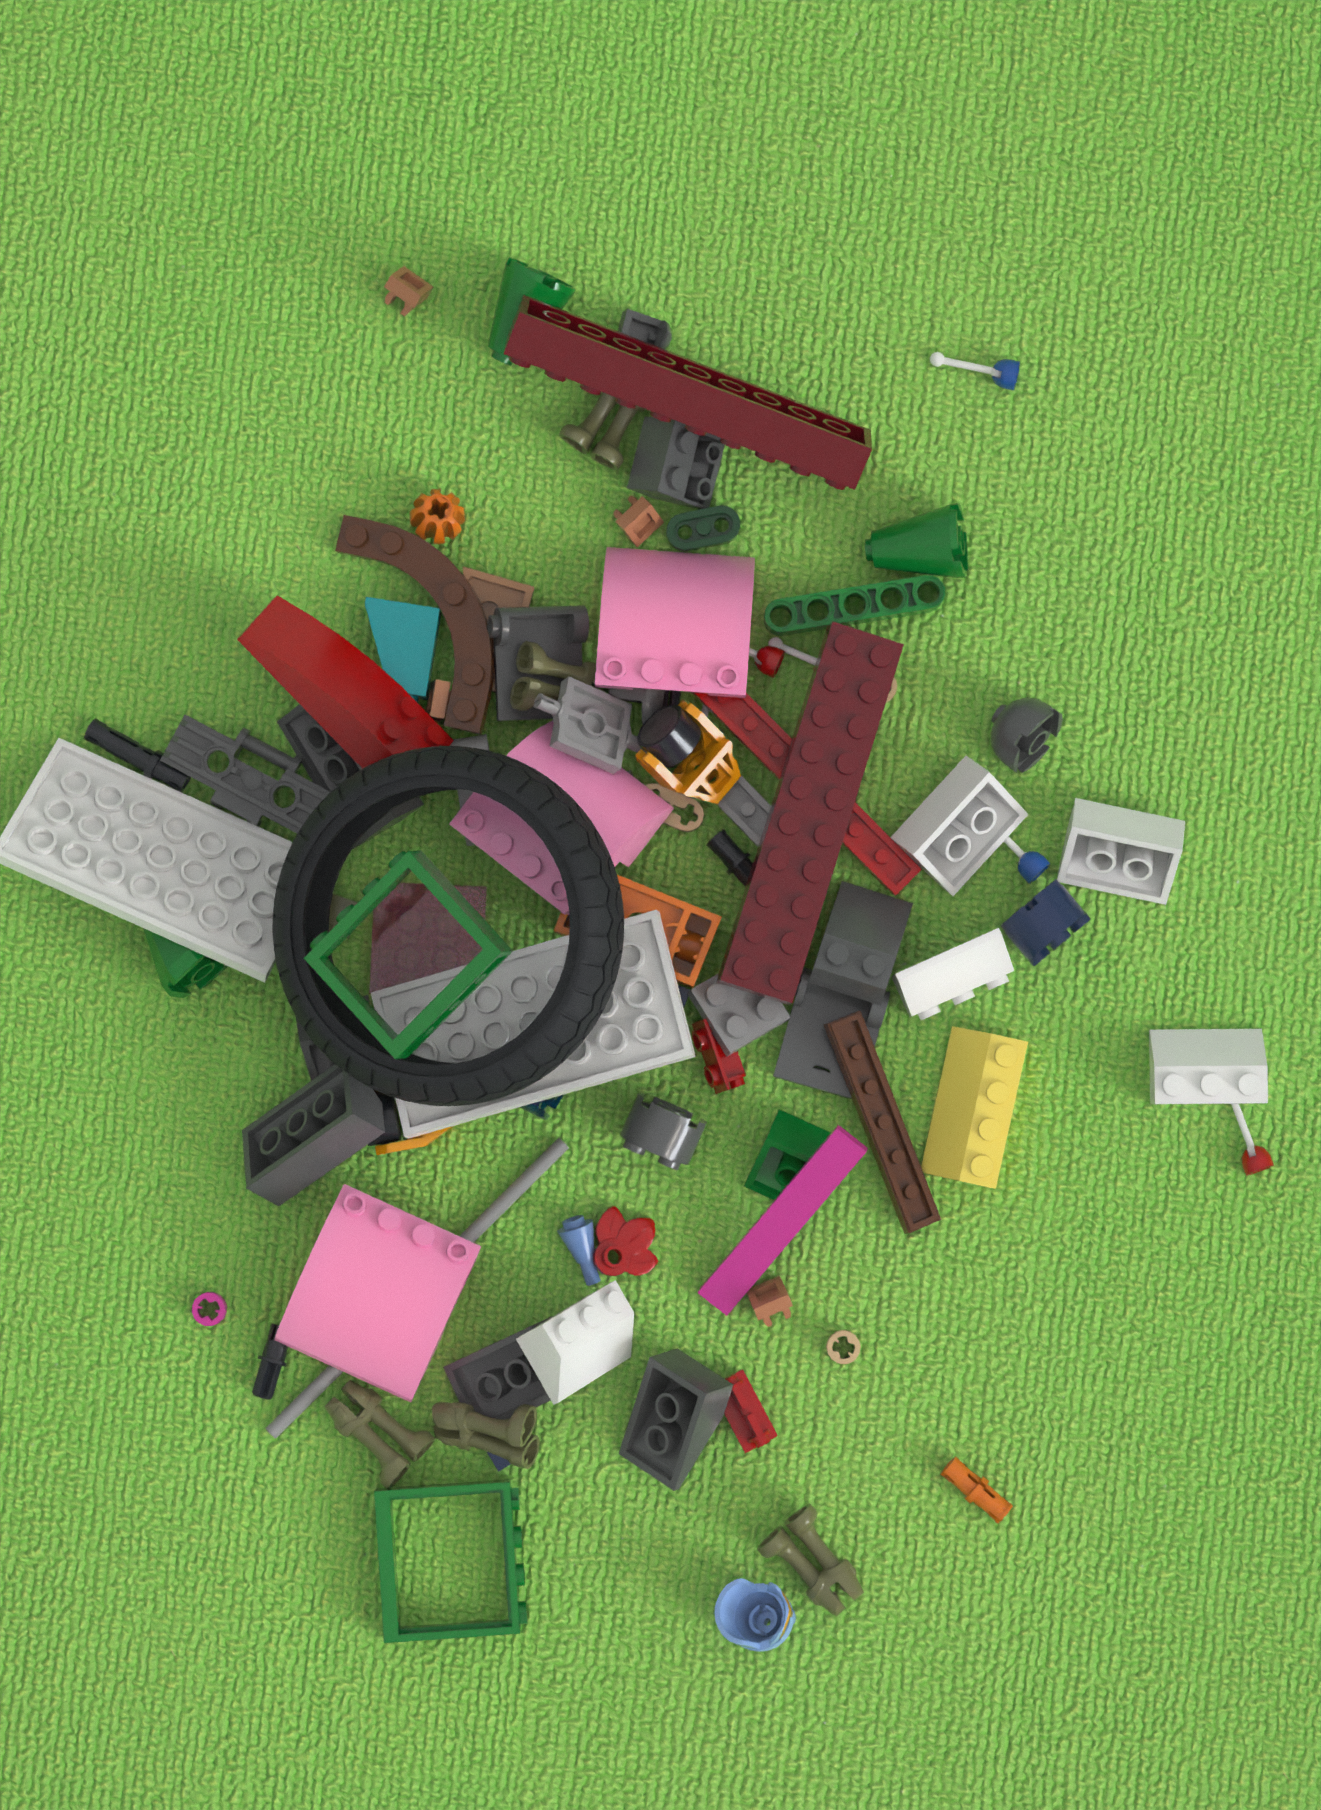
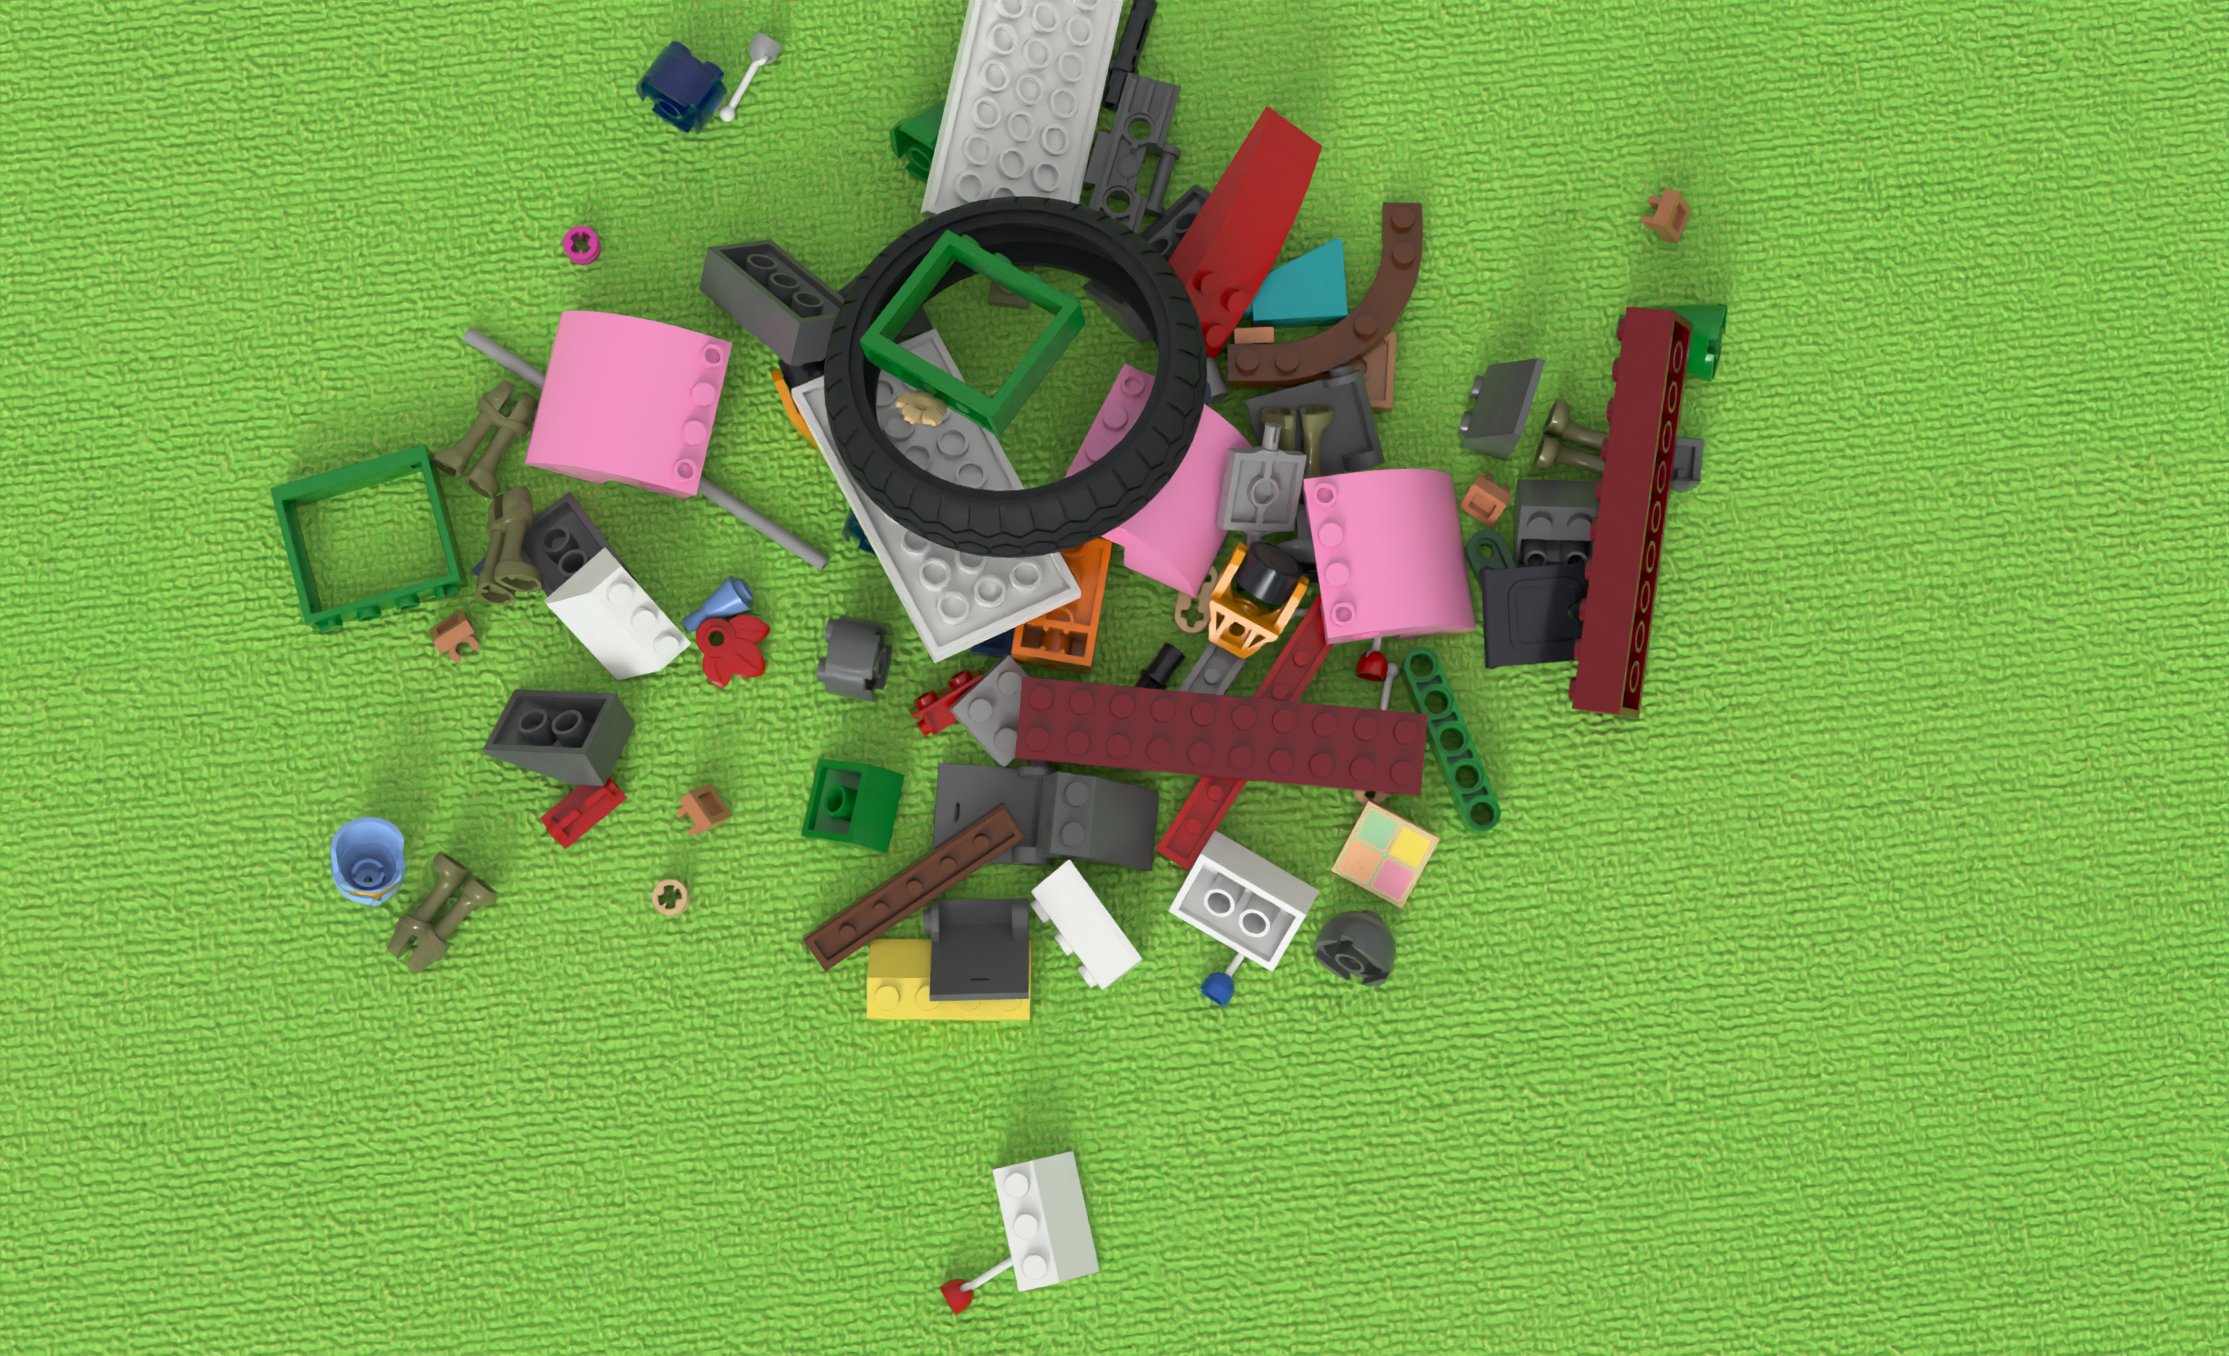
camera: 75 degrees right, 5 degrees down
black axle [252,1323,288,1400] -> none
clear pink plate [369,883,487,994] -> none
orange piece [410,488,465,544] -> none
dark pink tile [698,1125,868,1316] -> none
green cone [865,503,968,578] -> none
hinge [930,352,1020,391] -> none
orange pin [940,1456,1013,1524] -> none
dark blue brick [1001,879,1091,967] -> none
white slope [1057,798,1185,905] -> none
none -> nougat tile [429,608,479,662]
none -> clear blue brick [636,41,727,134]
none -> hinge [720,32,783,122]
none -> tan plant [896,391,948,427]
none -> dark grey door [923,898,1029,1001]
none -> tile [1331,799,1440,908]
none -> dark grey slope [1458,358,1545,461]
none -> black container [1480,562,1589,669]

